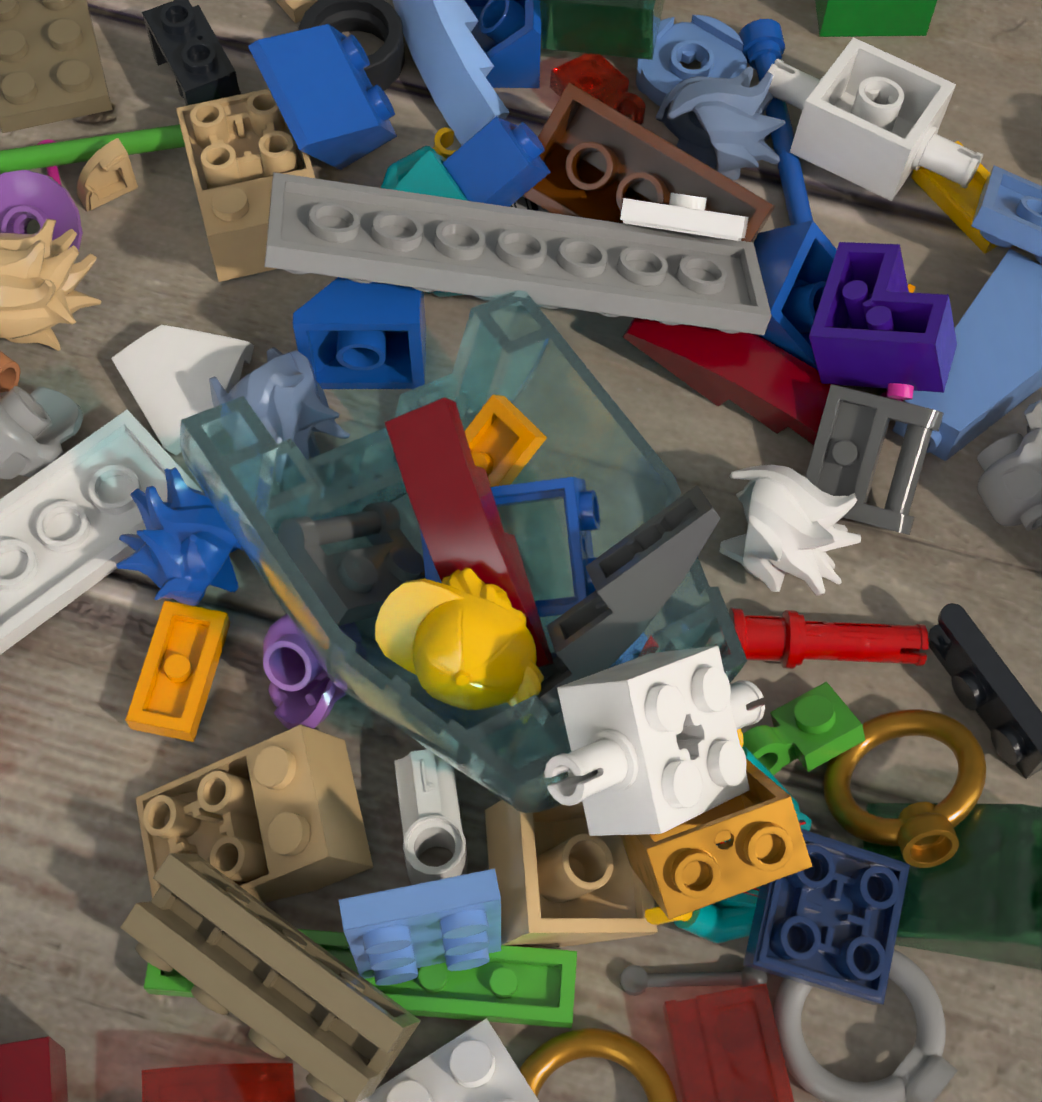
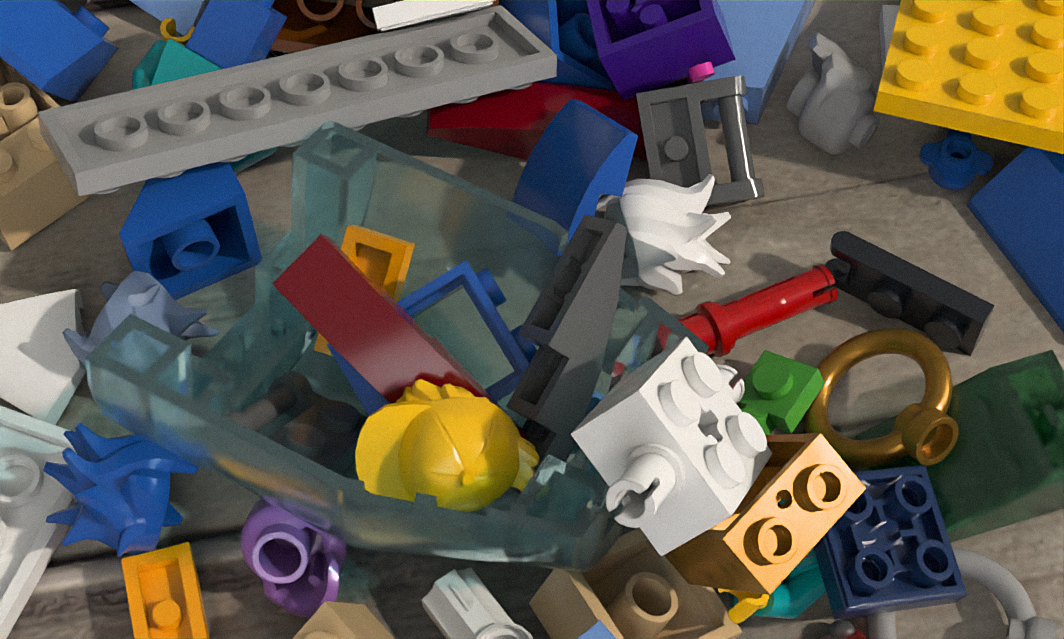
camera: 25 degrees left, 5 degrees down
none -> blue slope [510,99,638,252]

